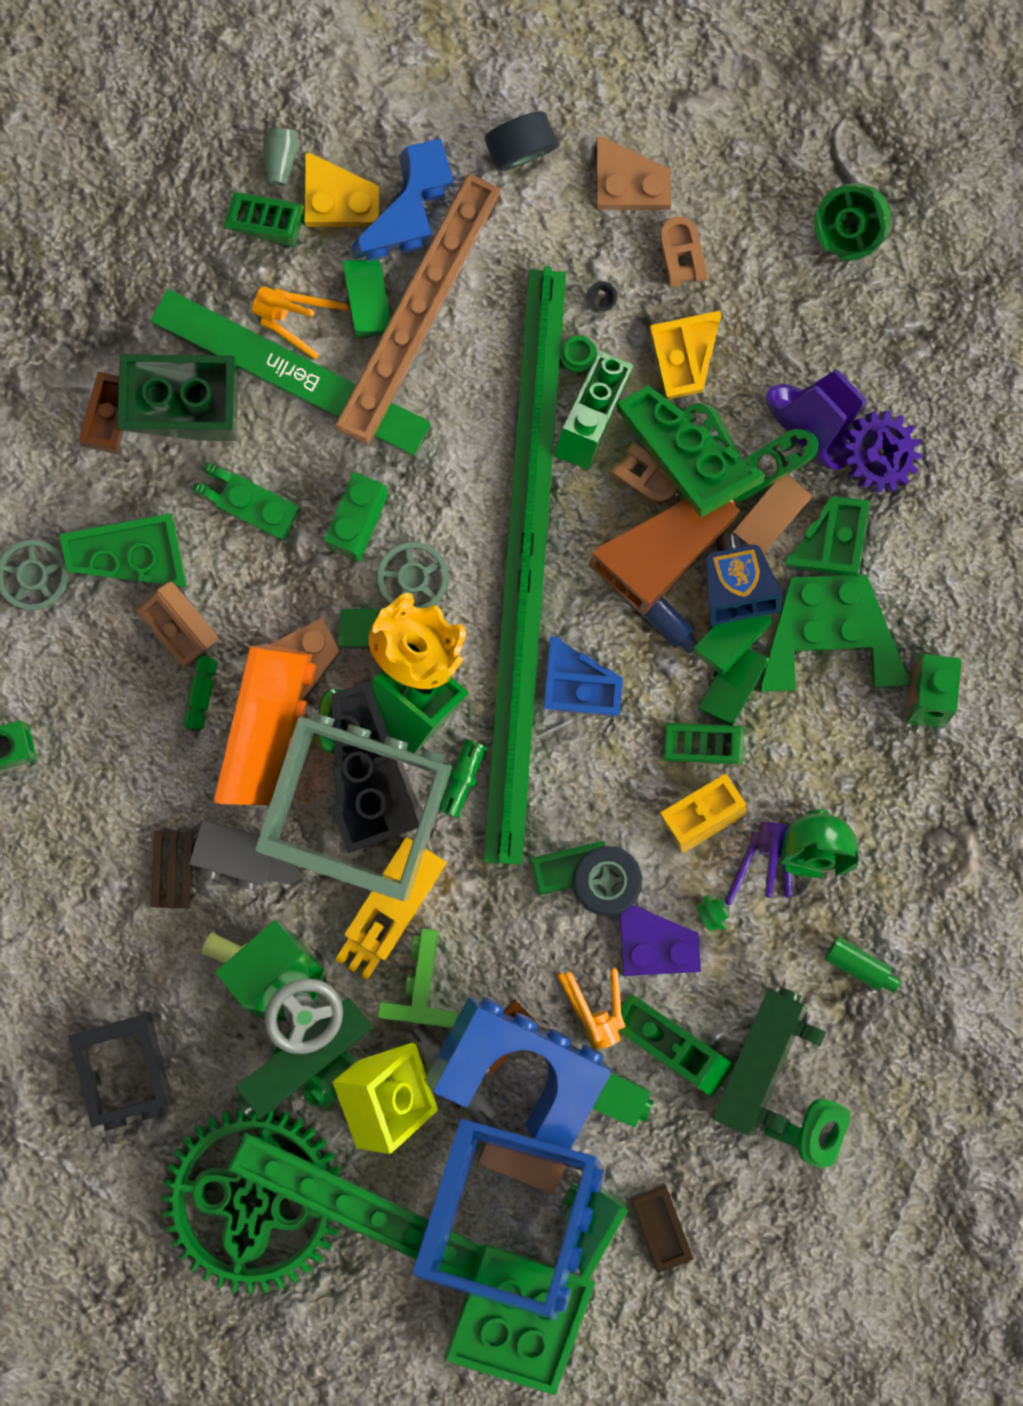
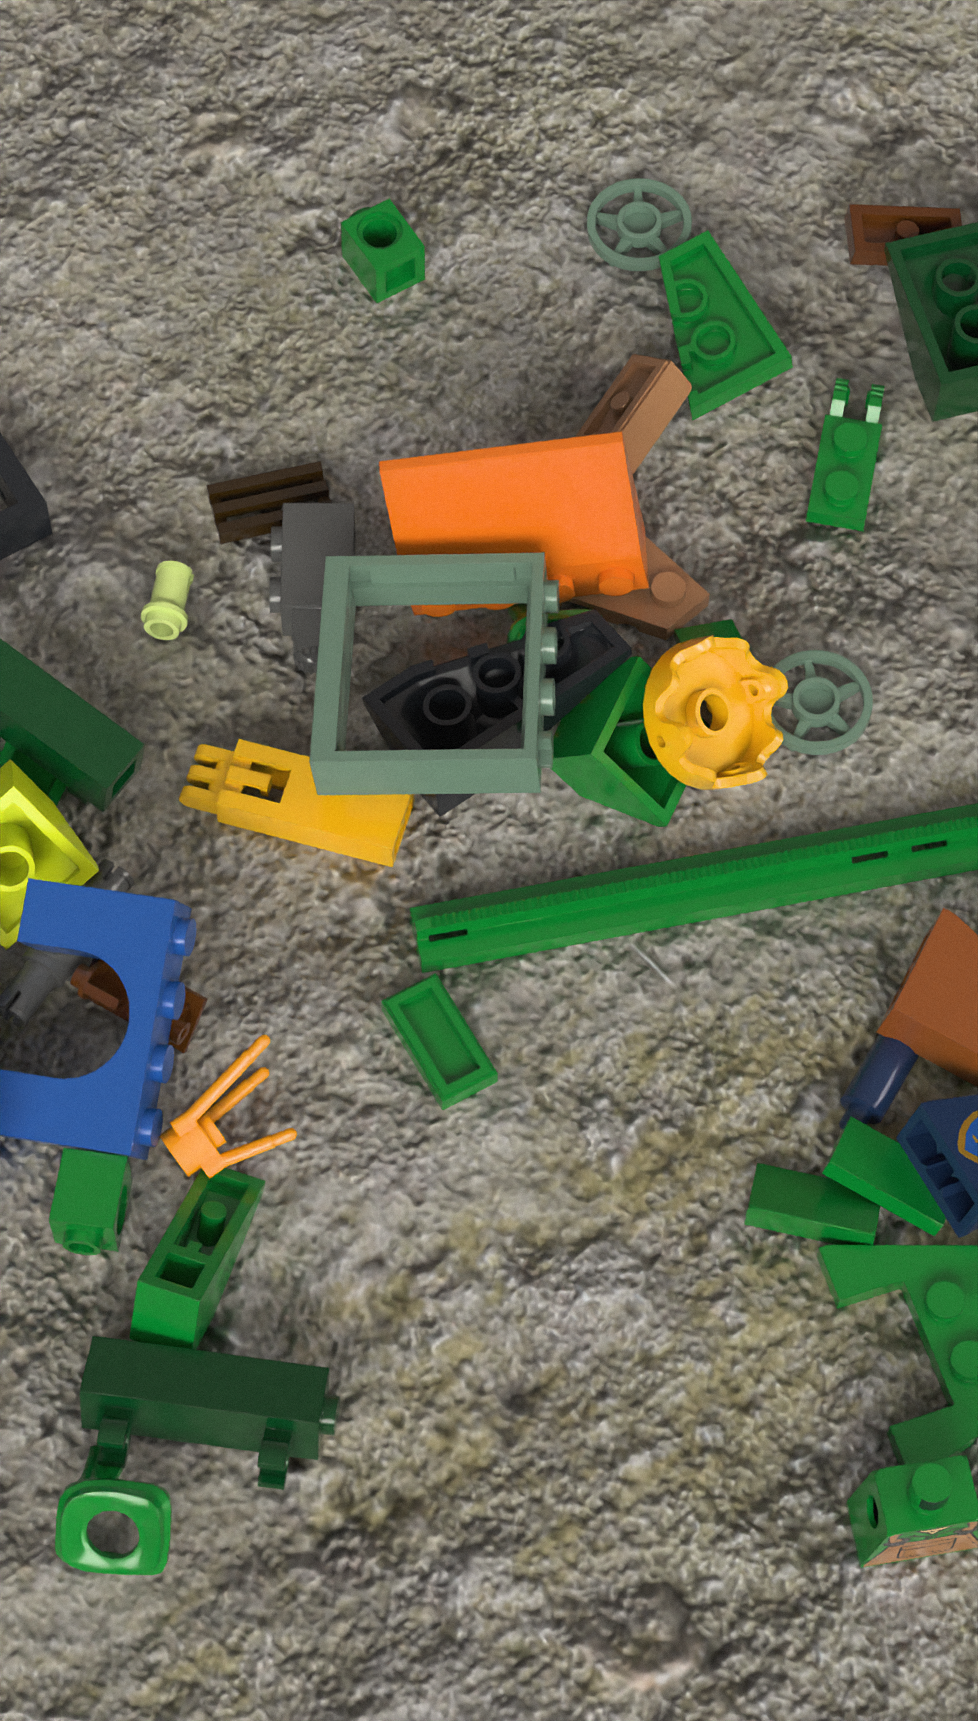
camera: 75 degrees right, 20 degrees down
green piece [215,919,343,1054] -> none
green brick [324,472,389,562] -> none
bright green bracket [378,929,458,1028] -> none
green pin [438,739,487,818] -> none
blue wing [544,636,623,717] -> none
black wheel [572,846,643,916] -> none
dark purple wing [620,905,701,976] -> none
yellow hinge [660,773,747,854] -> none
green slope [663,723,745,765] -> none
green plate [696,894,730,932] -> none
dark purple plant [725,822,792,905] -> none
green cylinder [781,809,859,878] -> none
green cylinder [824,936,901,994] -> none

